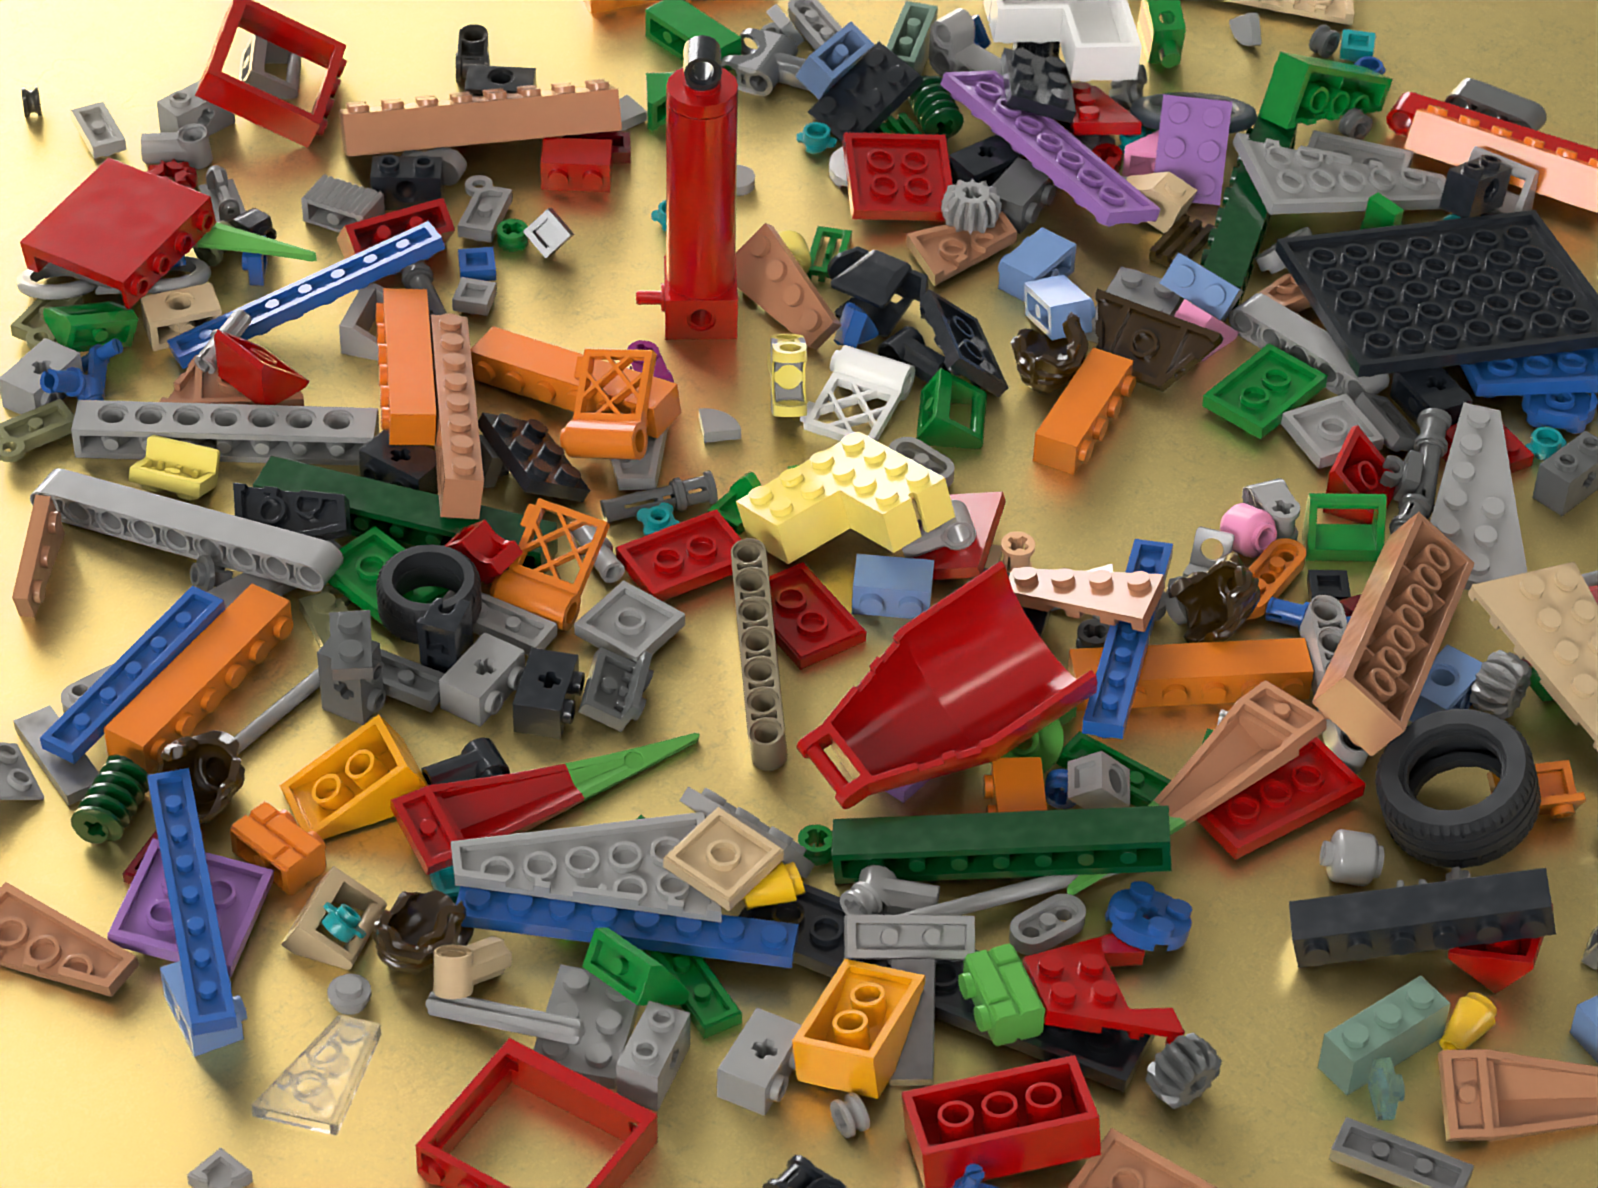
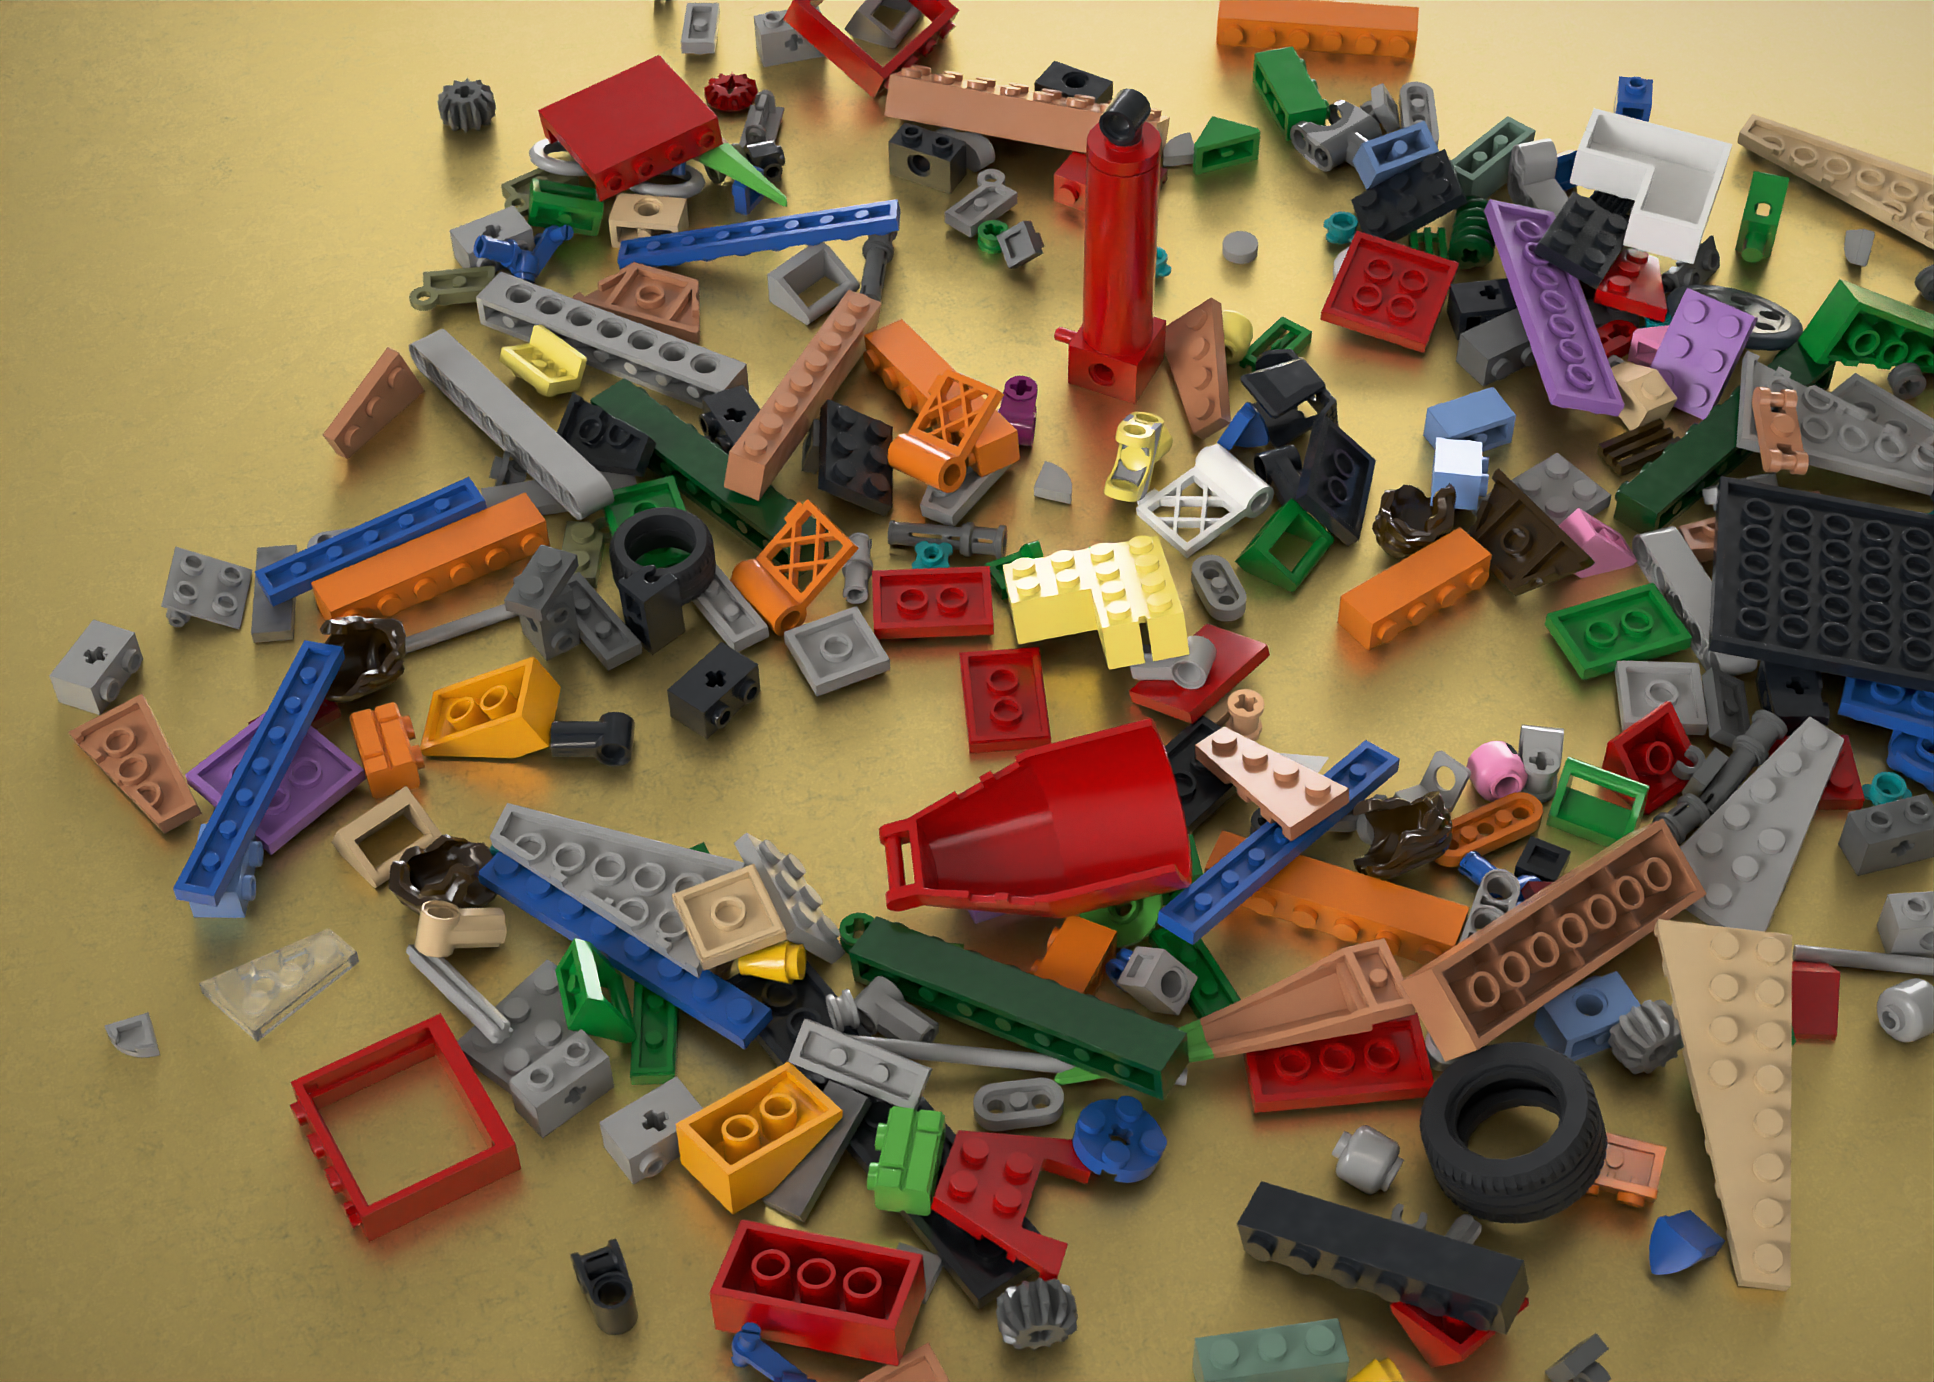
camera: 30 degrees right, 5 degrees up
dark green piece [71,755,149,844] -> none
light grey piece [140,123,213,170] -> none
light grey axle [194,308,252,374] -> none
red slope [214,329,310,405] -> none
light grey brick [301,174,385,233] -> none
teal plate [322,902,366,943] -> none
light grey plate [327,974,371,1015] -> none
red brick [337,198,455,259] -> none
orange brick [375,288,436,445] -> none
red plate [390,733,700,876] -> none
light grey brick [439,632,525,727] -> none
red brick [444,519,523,585] -> none
light grey plate [452,277,497,316] -> none
black piece [455,24,490,82] -> none
blue plate [458,247,496,281] -> none
dark grey bracket [578,646,654,732] -> none
dark tan beam [731,538,788,771] -> none
light grey bush [830,1093,870,1138] -> none
medium blue brick [852,554,934,619] -> none
nougat wing [906,211,1017,286] -> none
light grey gear [941,179,1001,234] -> none
medium blue brick [1160,252,1243,322] -> none
green tile [1360,192,1404,230] -> none
none -> nougat plate [1752,387,1809,475]

